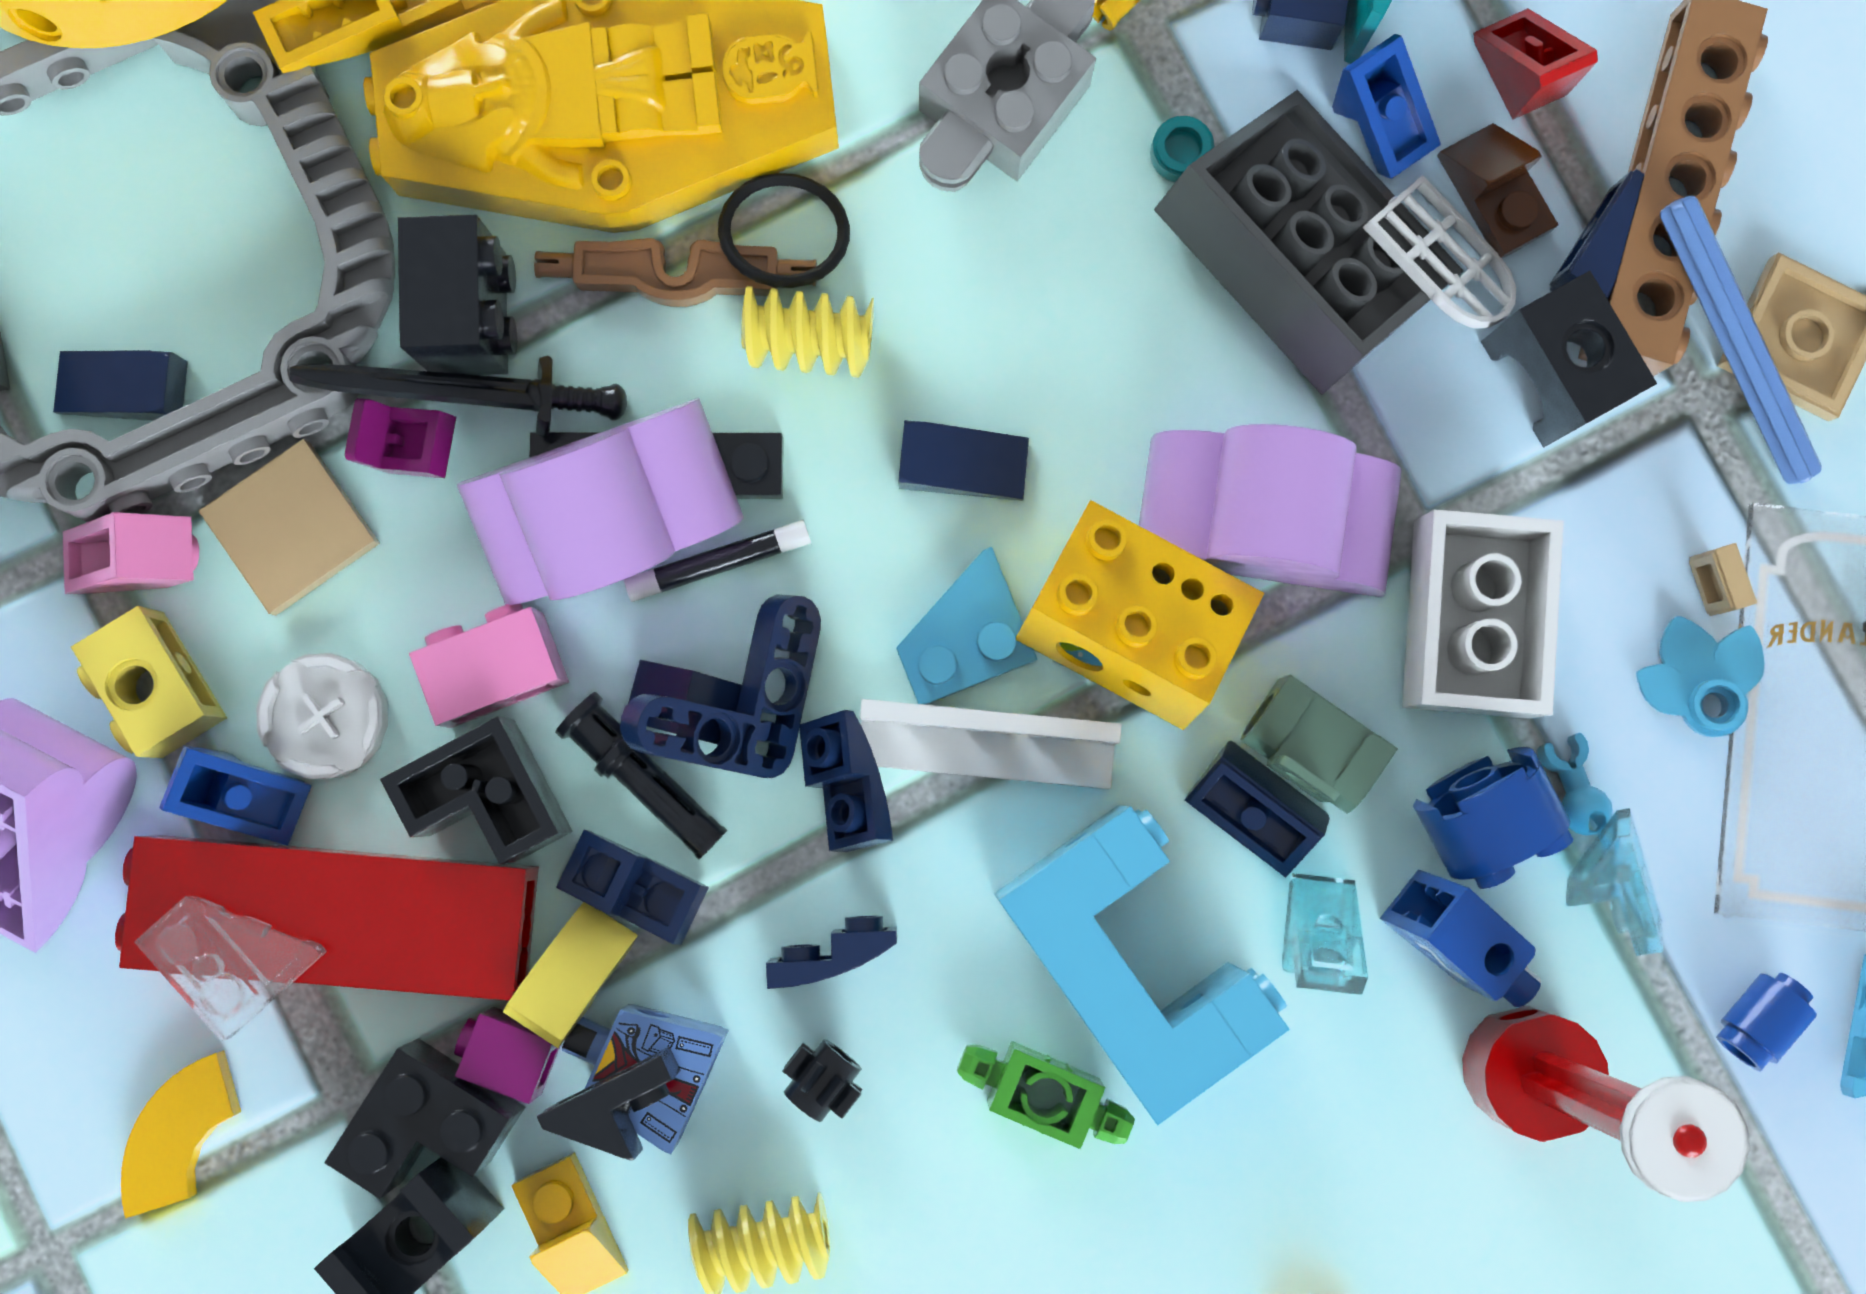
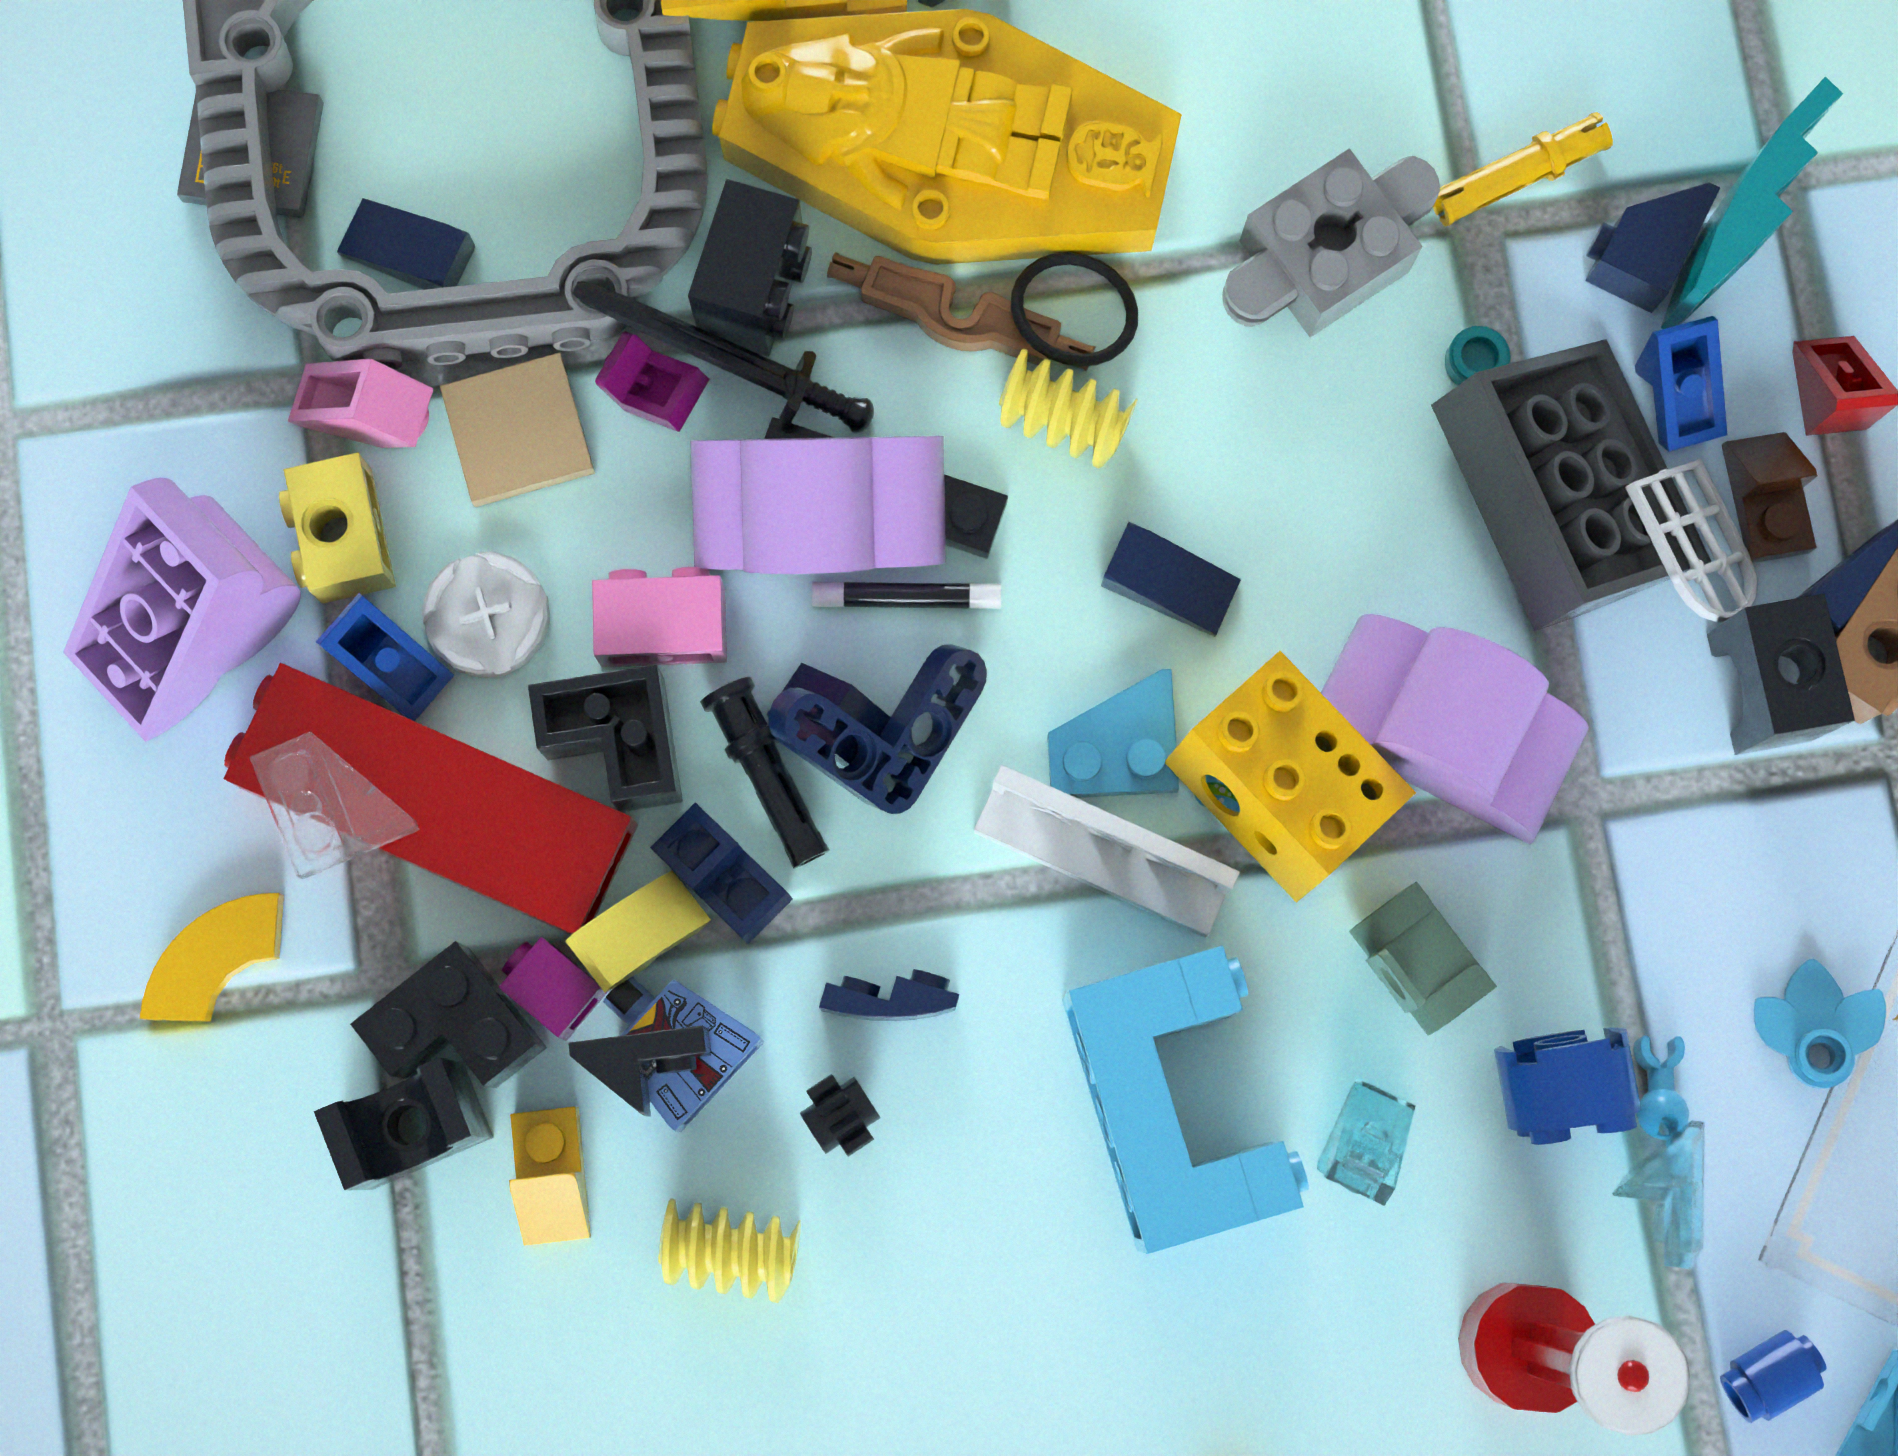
camera: 20 degrees right, 5 degrees down
dark blue slope [800,710,893,853] -> none
bright green piece [956,1041,1135,1150] -> none
dark blue slope [1184,740,1330,878] -> none
blue torso [1379,869,1541,1007] -> none
white brick [1402,509,1564,719] -> none
tan tile [1689,542,1757,616] -> none

